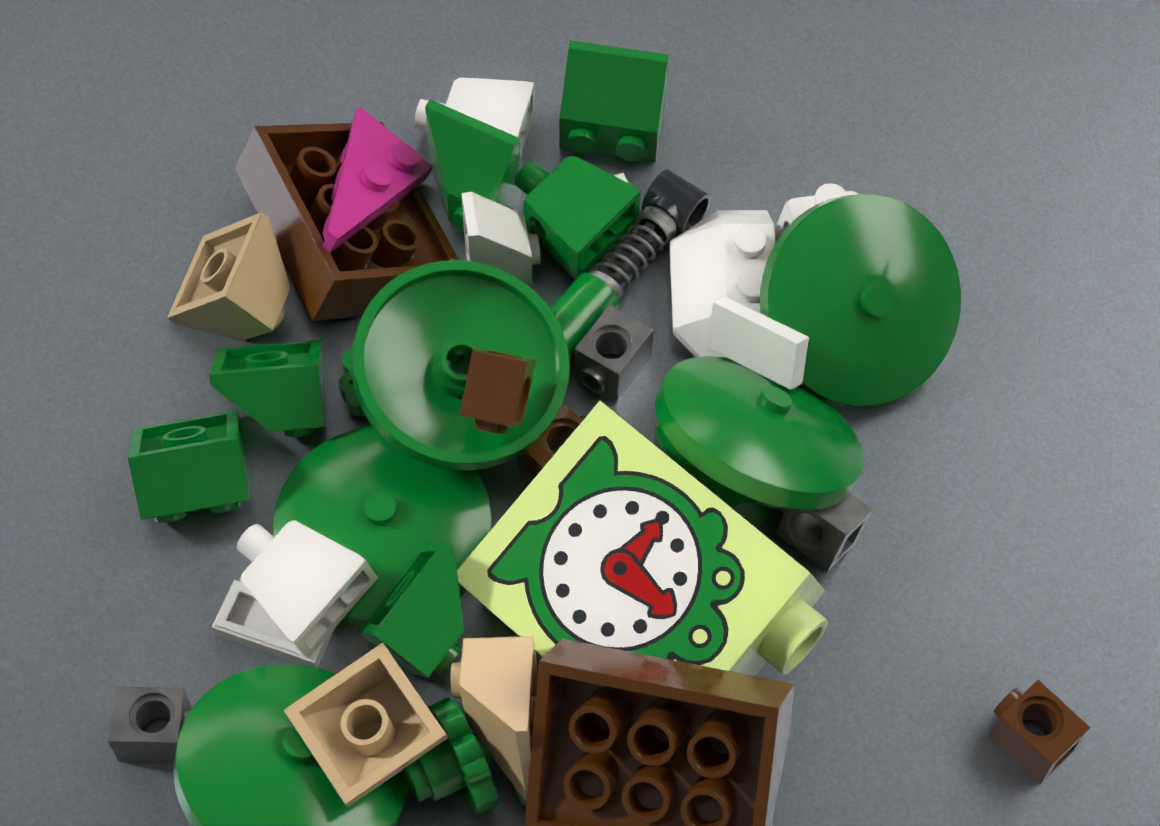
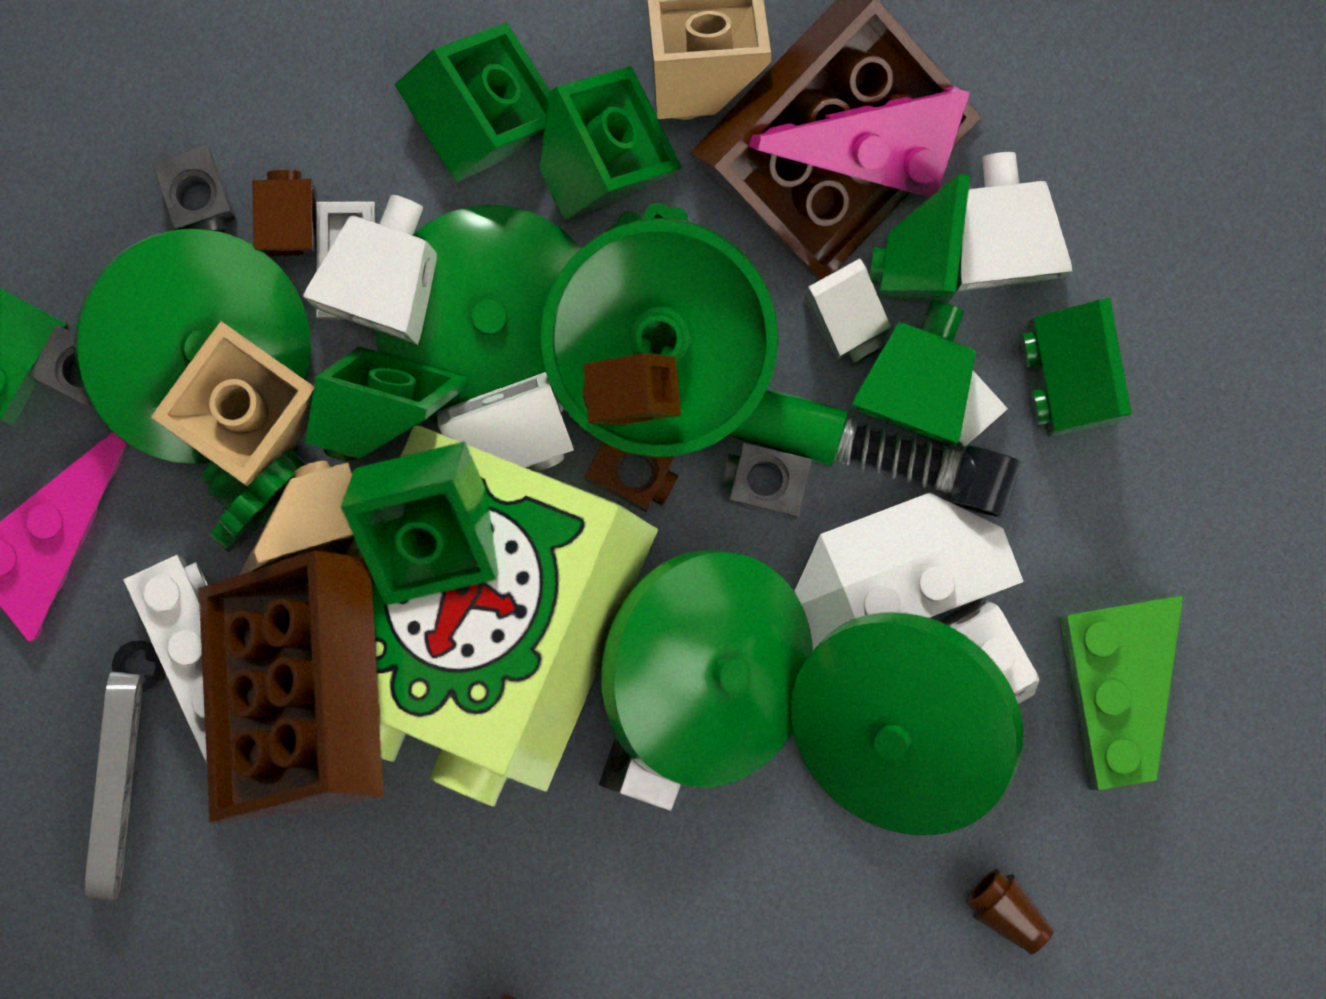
camera: 65 degrees right, 25 degrees up
white tile [708,296,809,390] -> none
none -> reddish brown brick [252,170,316,258]
none -> green slope [341,441,499,606]
none -> white slope [436,372,574,471]
none -> reddish brown cone [966,869,1054,955]
none -> bright green wedge [1059,595,1183,791]

